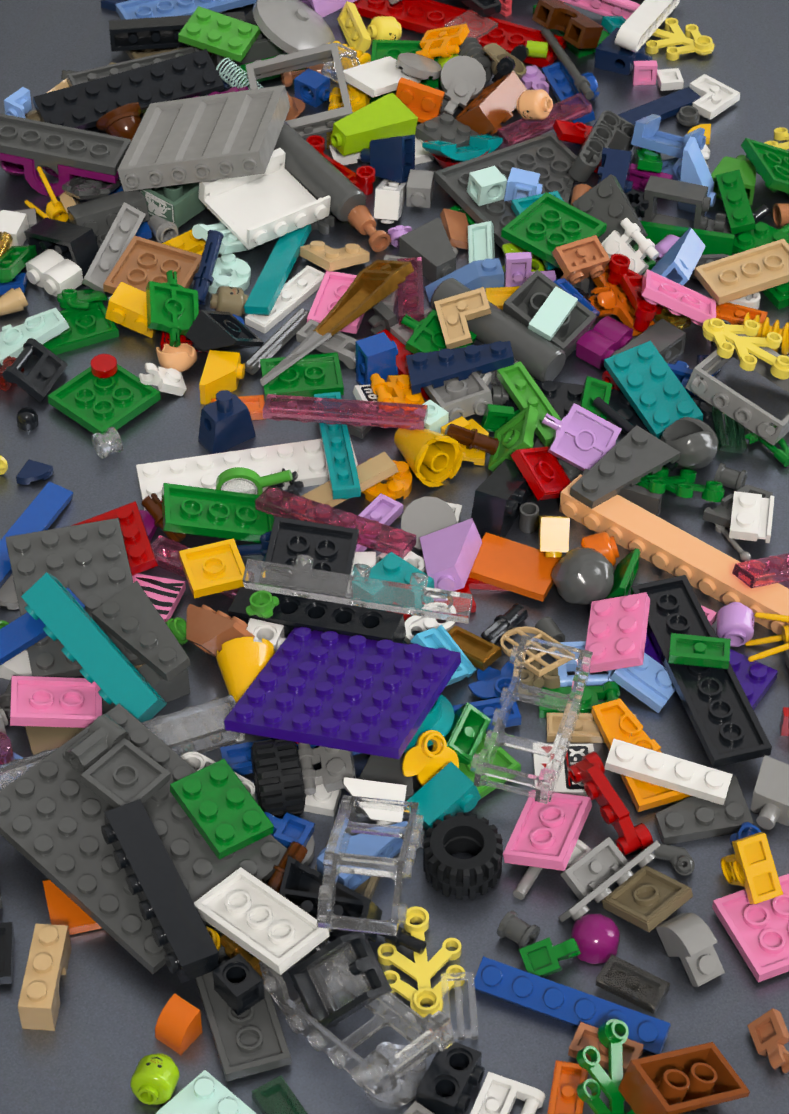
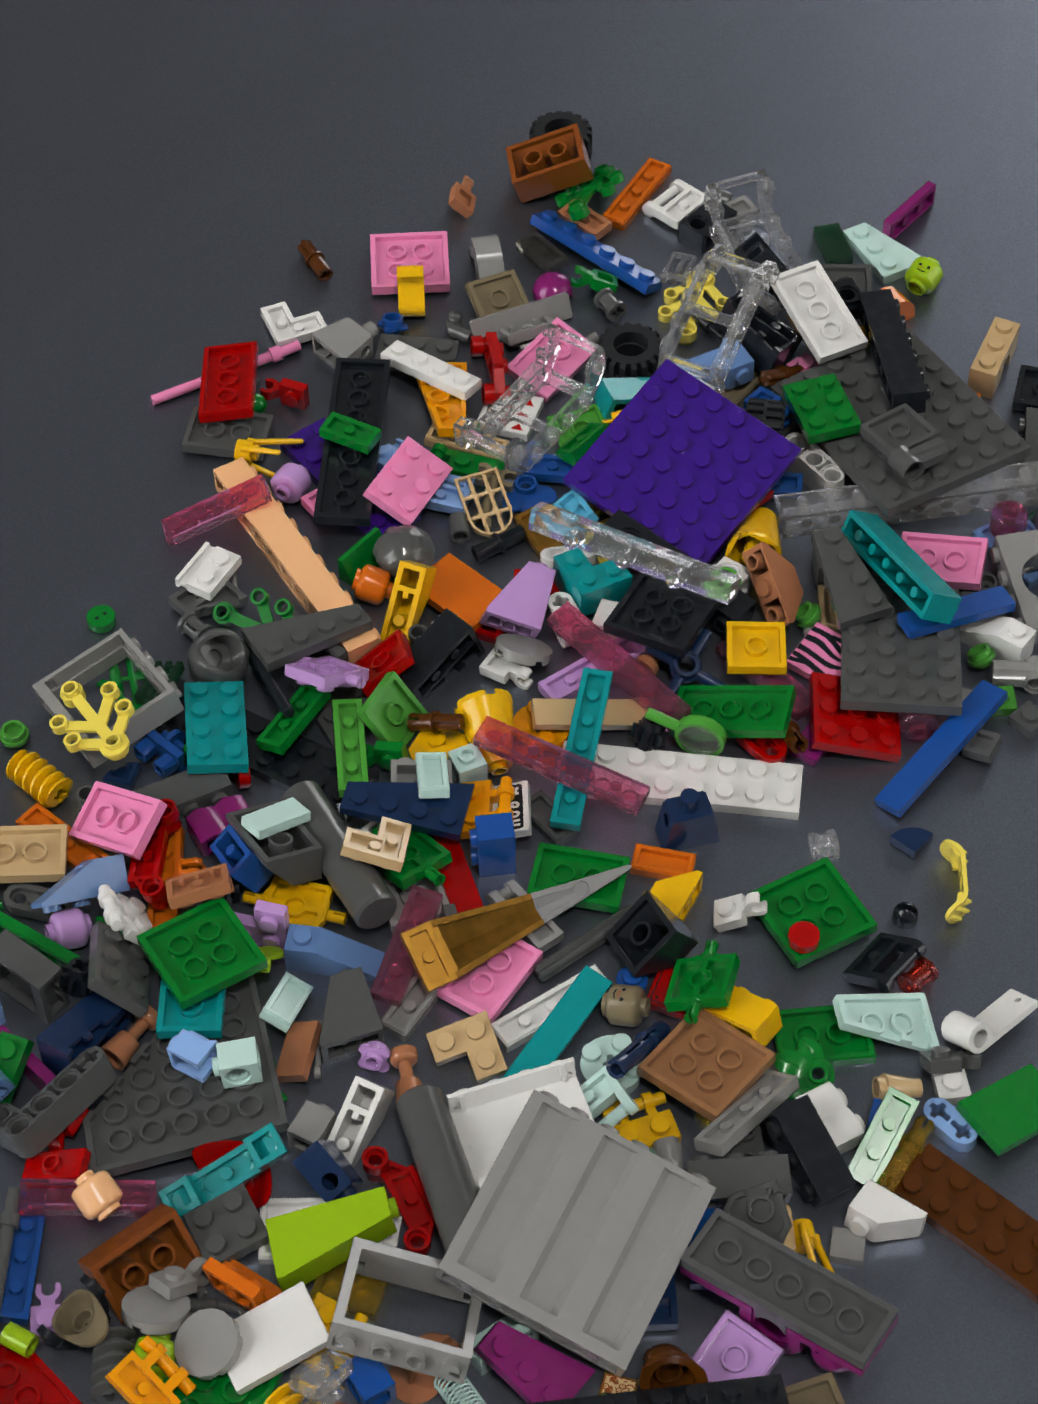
camera: 160 degrees left, 5 degrees up
light nougat hair [156,343,197,373] -> none
none -> light aqua tile [415,752,450,799]

